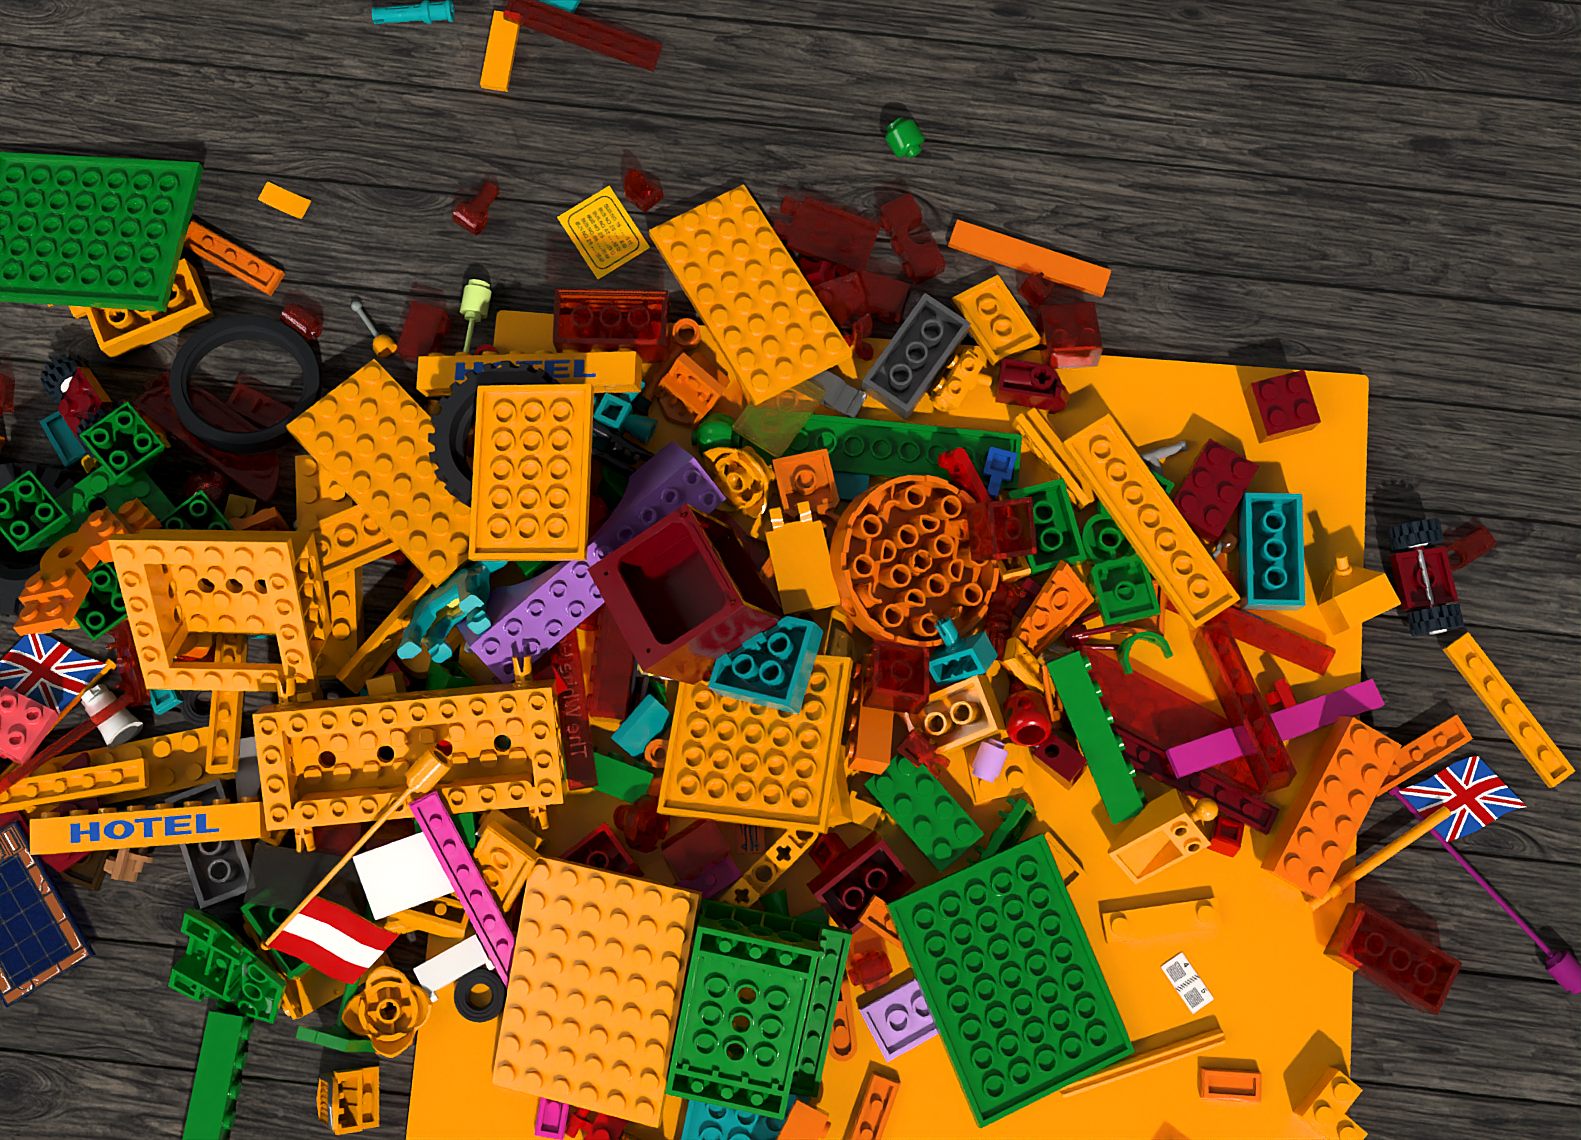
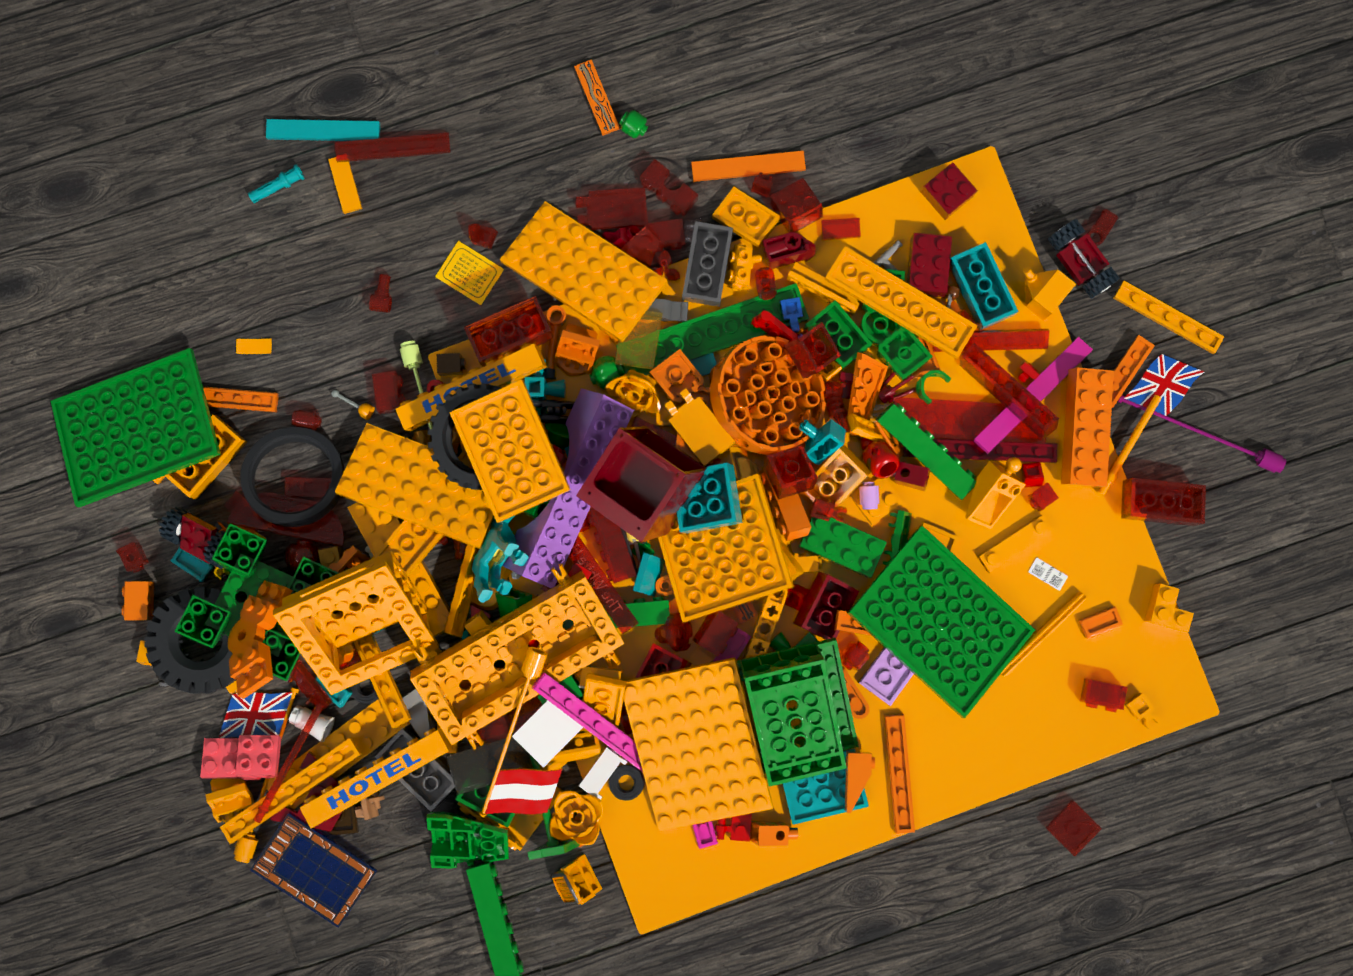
camera: 25 degrees left, 5 degrees up
none -> dark brown brick [436,353,466,376]
none -> orange tile [574,59,620,136]
none -> clear red plate [755,267,777,300]
none -> clear red tile [821,218,861,240]
none -> clear red bracket [1028,482,1059,512]

